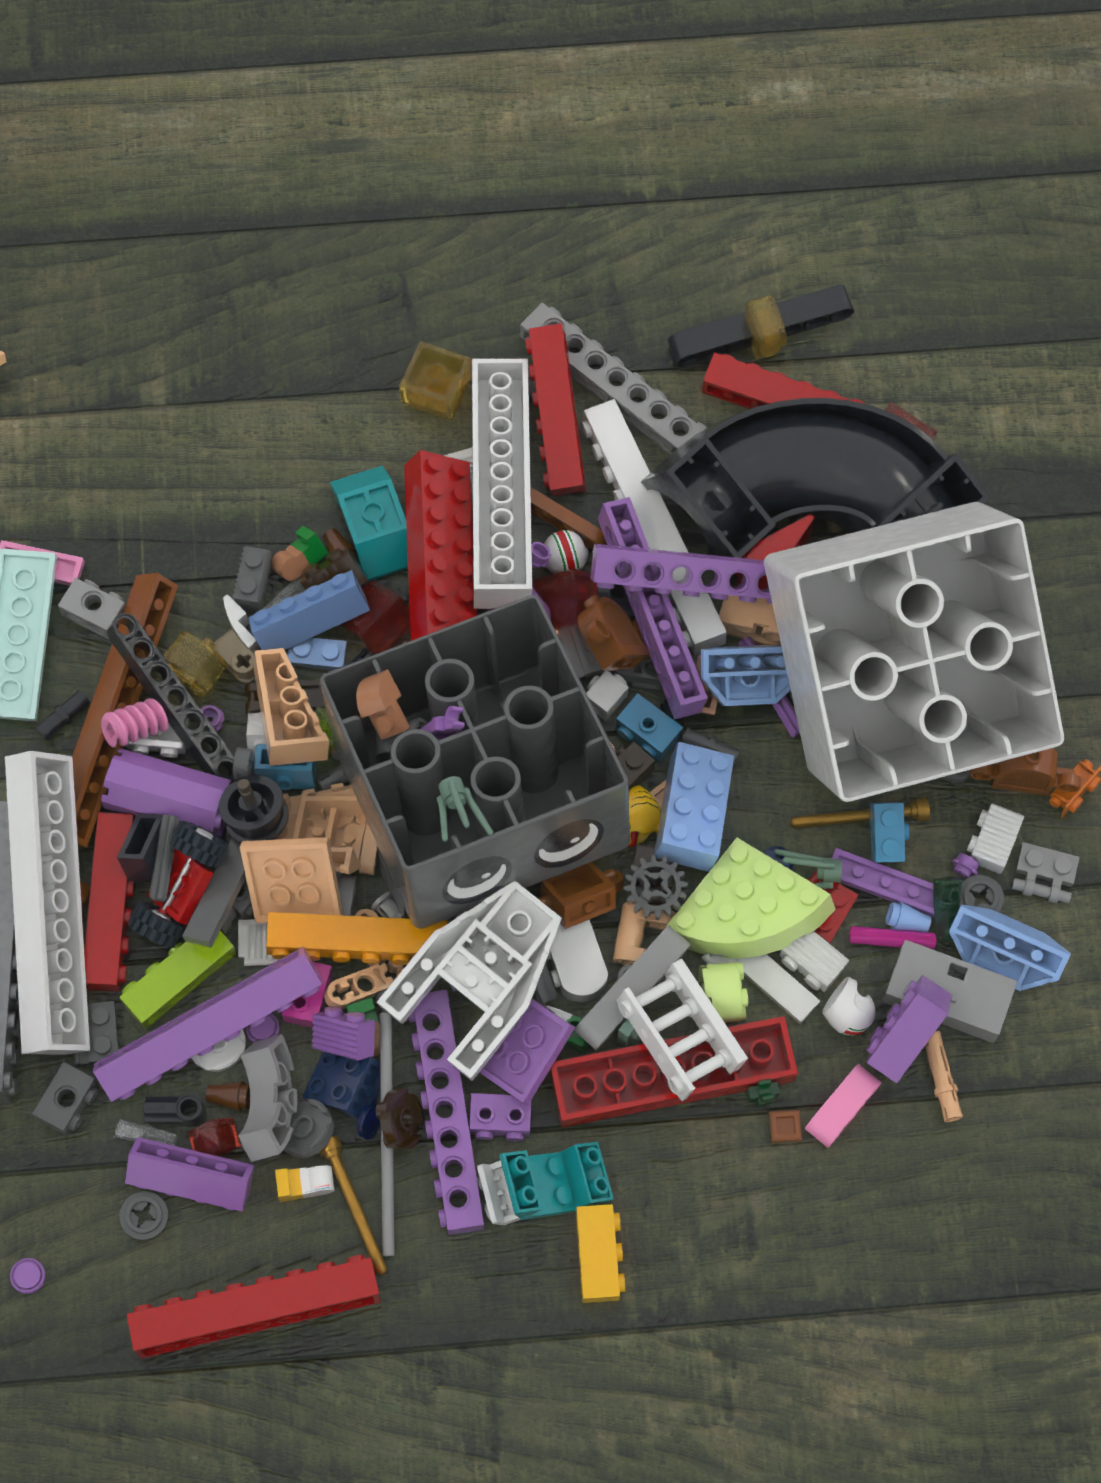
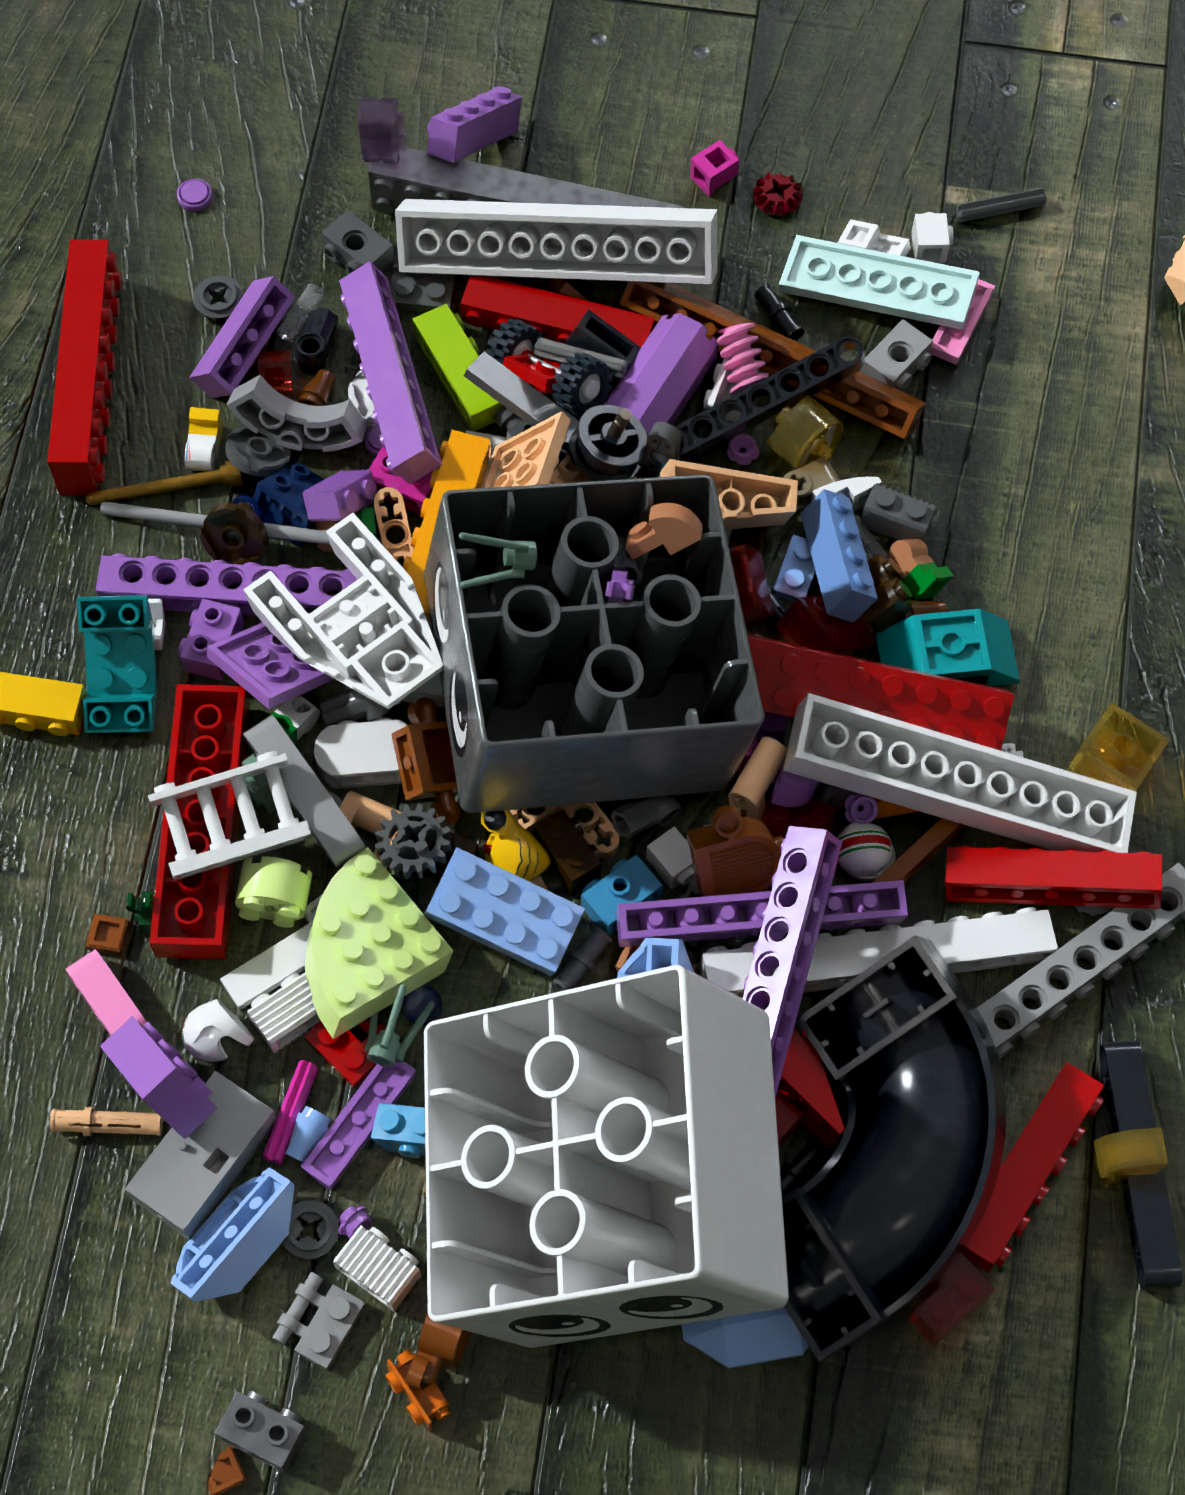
camera: 105 degrees right, 5 degrees down
clear green slope [933,876,963,942] -> none

